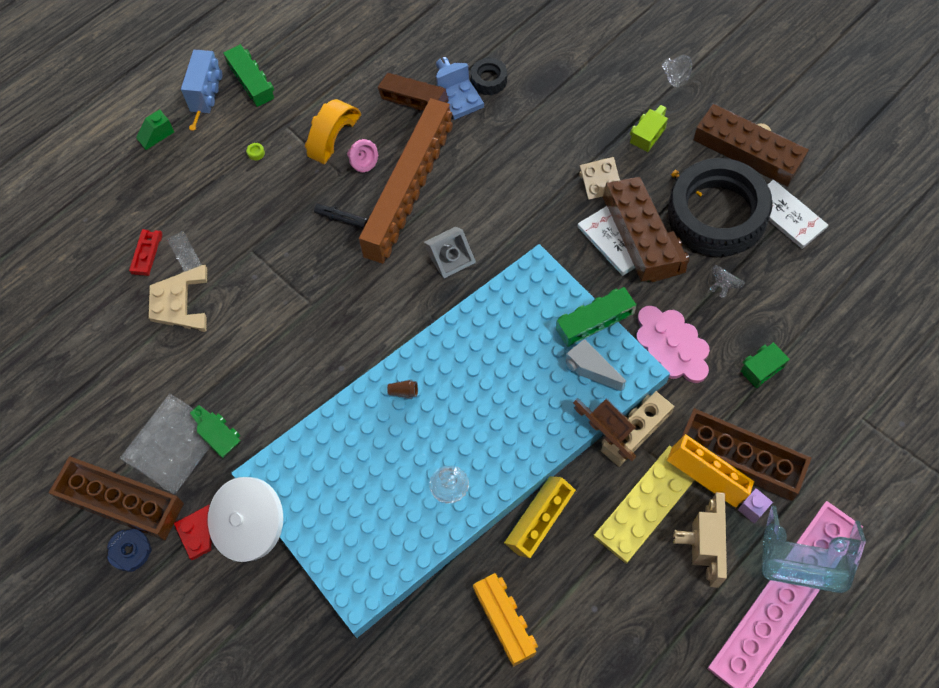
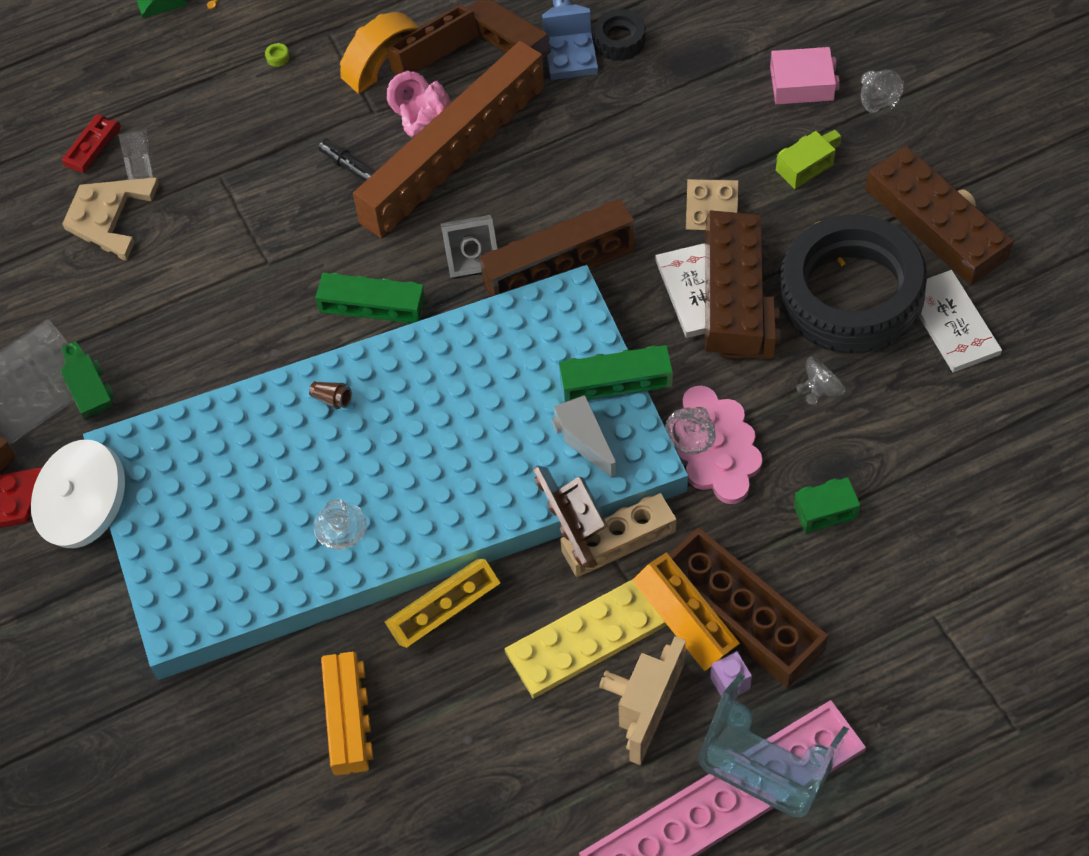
camera: 20 degrees right, 5 degrees down
none -> green brick [315,273,426,324]
none -> reddish brown brick [385,4,479,75]
none -> bright pink hair [400,81,452,138]
none -> reddish brown brick [480,199,635,297]
none -> clear hair [665,407,716,455]
none -> bright pink brick [770,47,839,104]

